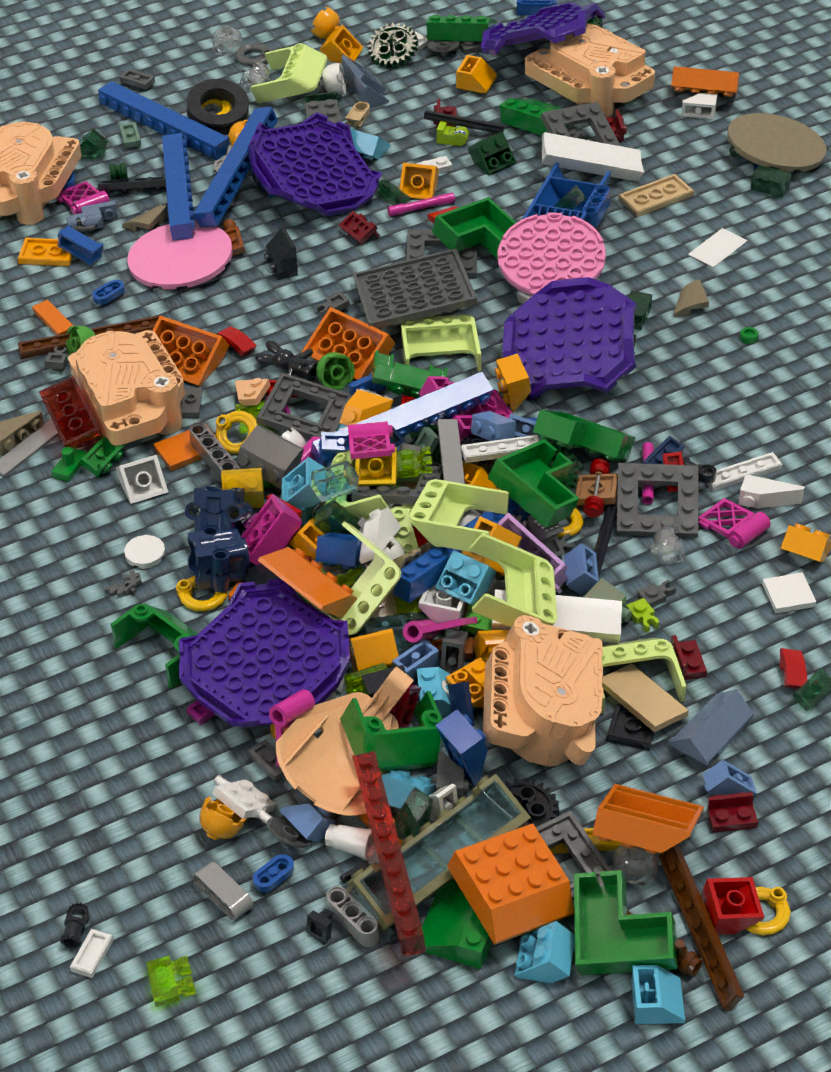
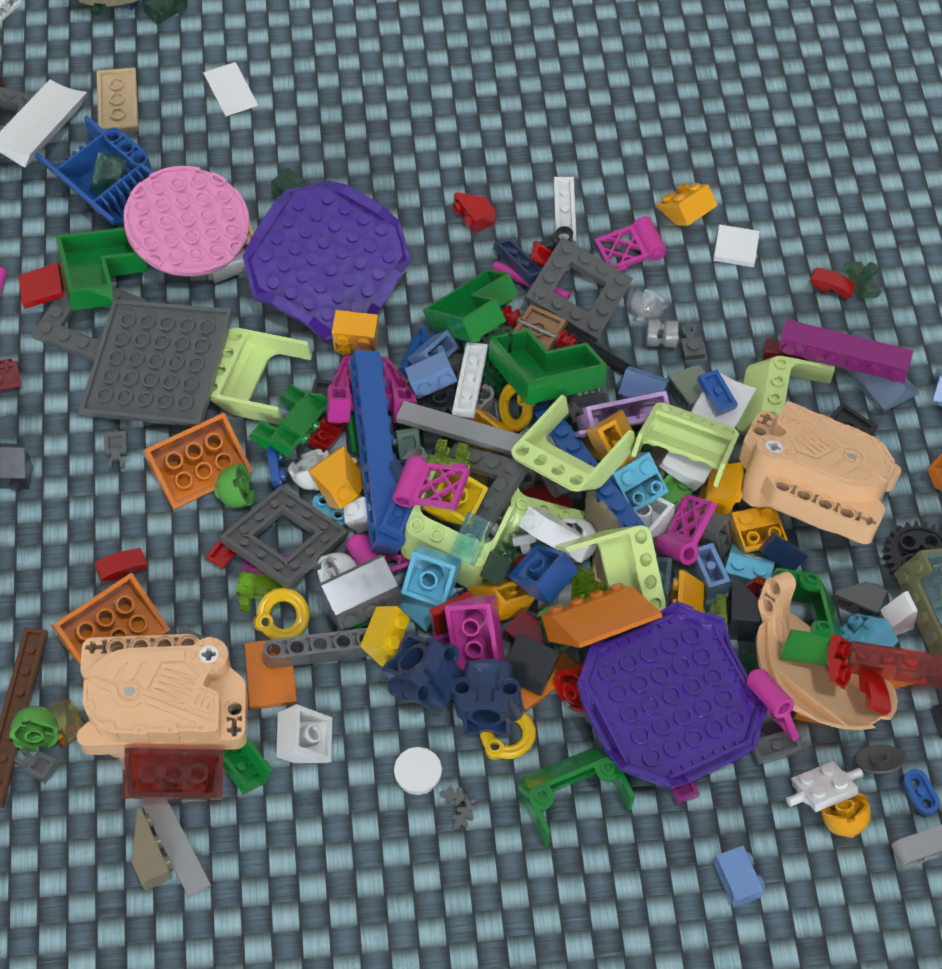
camera: 70 degrees left, 15 degrees up
green tile [51,447,87,482] -> none
light nougat wing [235,378,270,406] -> none
black animal [255,340,318,382] -> none
medium blue slope [279,803,335,843] -> none
white plant [325,824,378,861] -> none
clear green slope [393,787,433,840] -> none
blue slope [435,710,488,788] -> none
tan tile [602,663,689,732] -> none
lime plate [626,598,659,632] -> none
dark tan slope [673,279,709,317] -> none
white slope [739,474,805,509] -> none
green tile [740,327,759,344] -> none
none -> red slope [452,192,496,234]
none -> light grey wheel [646,319,678,348]
none -> blue plate [697,369,738,415]
none -> medium blue brick [713,846,765,908]
none -> magenta brick [778,319,913,383]
none -> red slope [828,634,852,690]
none -> red slope [859,668,891,715]

